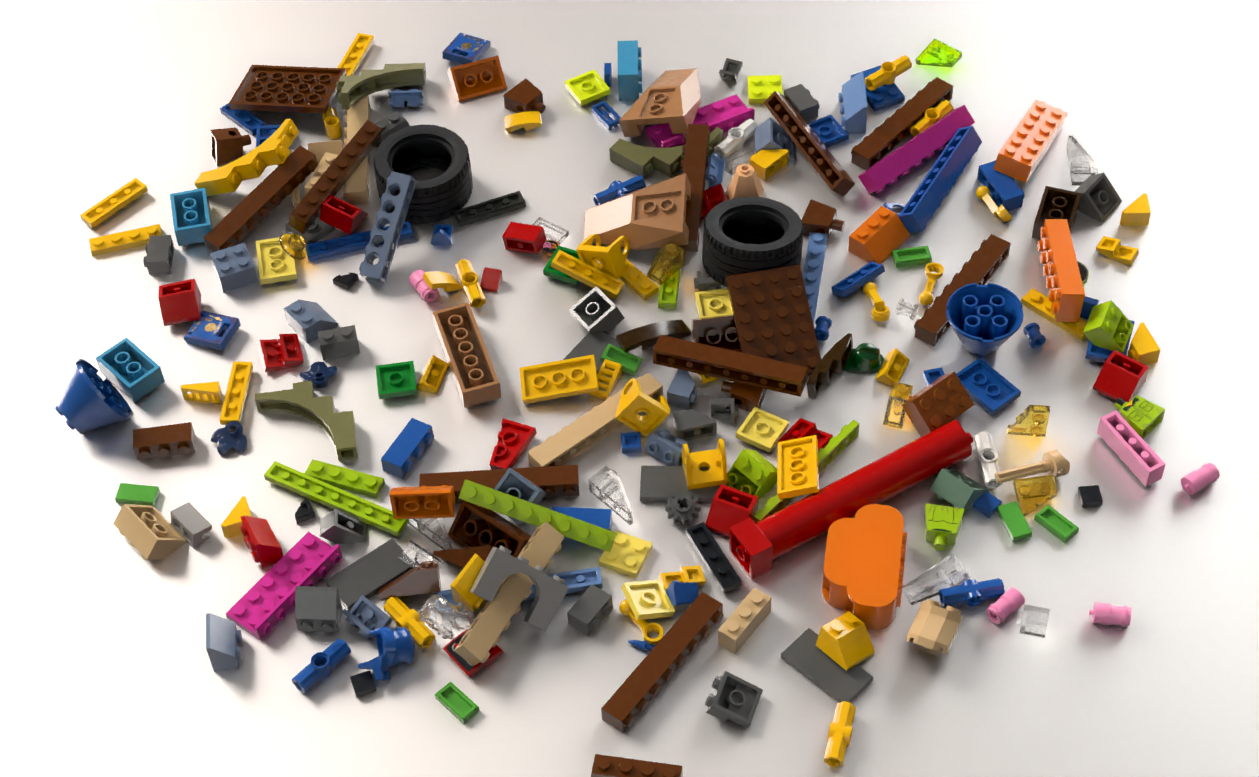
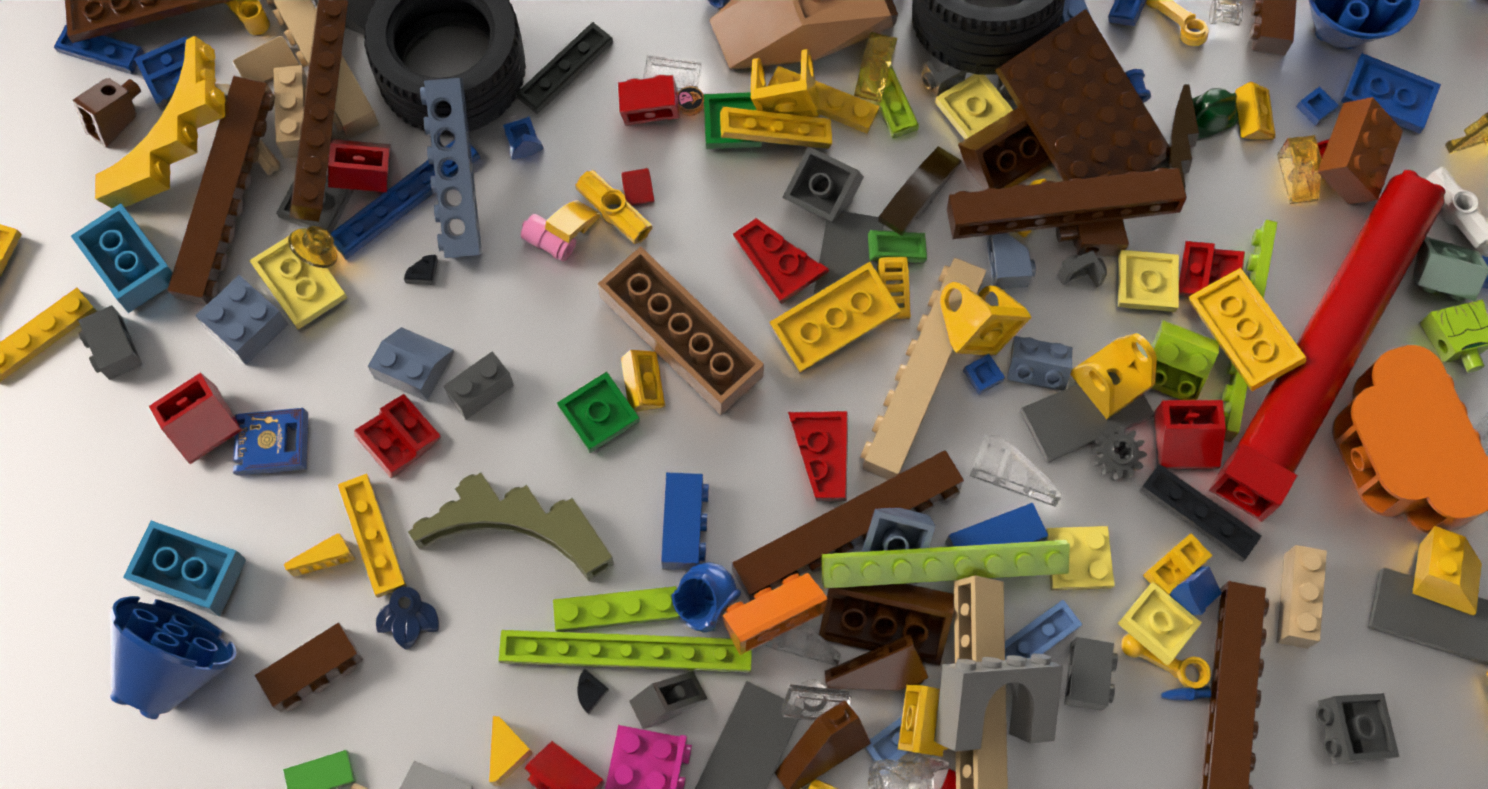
camera: 30 degrees left, 20 degrees up
dark blue plate [300,361,338,388] -> none
dark grey slope [673,409,717,441] -> none
none -> blue helmet [672,562,741,633]
none -> red wing [733,218,829,304]

